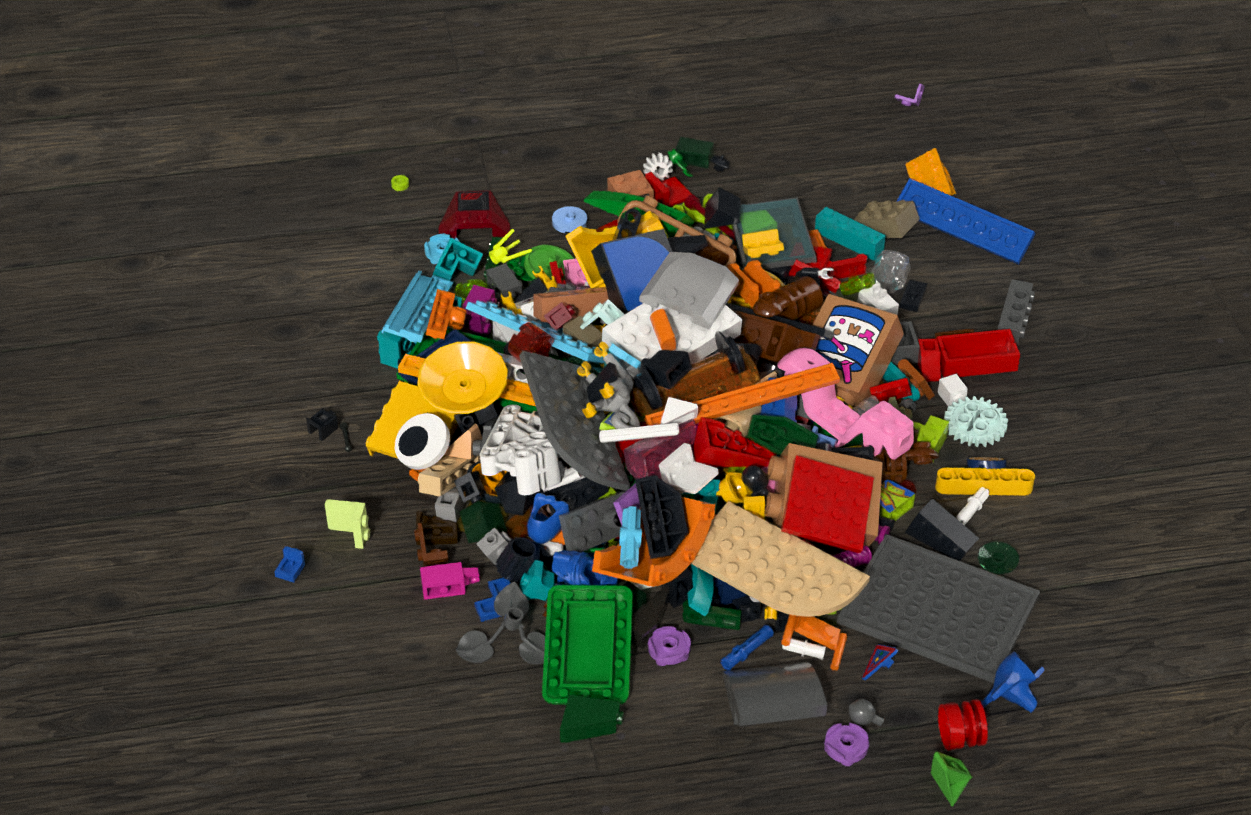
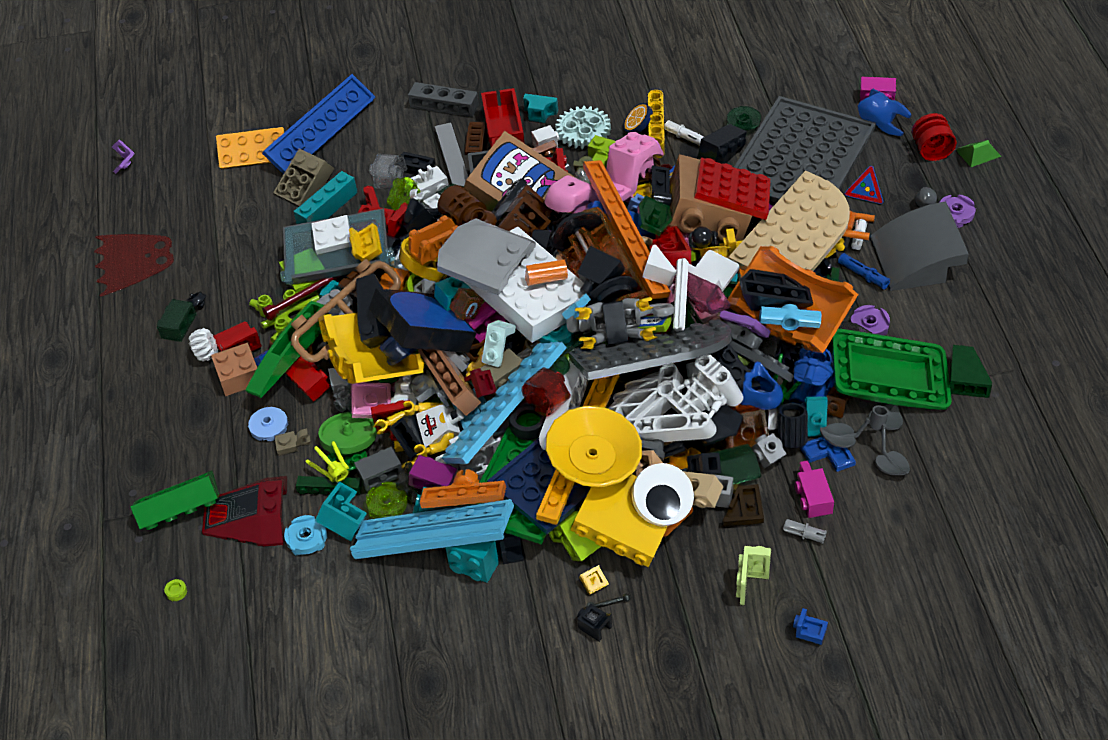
camera: 85 degrees left, 5 degrees up
reddish brown bracket [414,522,448,567] -> none
black beam [613,209,641,240] -> none
green plate [667,149,693,177] -> none
black slope [704,187,741,229] -> none
none -> clear red piece [94,234,174,296]
none -> green slope [130,471,220,530]
none -> dark tan plate [275,428,311,456]
none -> white plate [312,215,352,255]
none -> light grey tile [435,123,468,187]
none -> teal brick [523,94,558,123]
none -> yellow tile [579,565,609,595]
none -> light grey axle [783,519,827,544]
none -> dark pink brick [860,77,896,101]

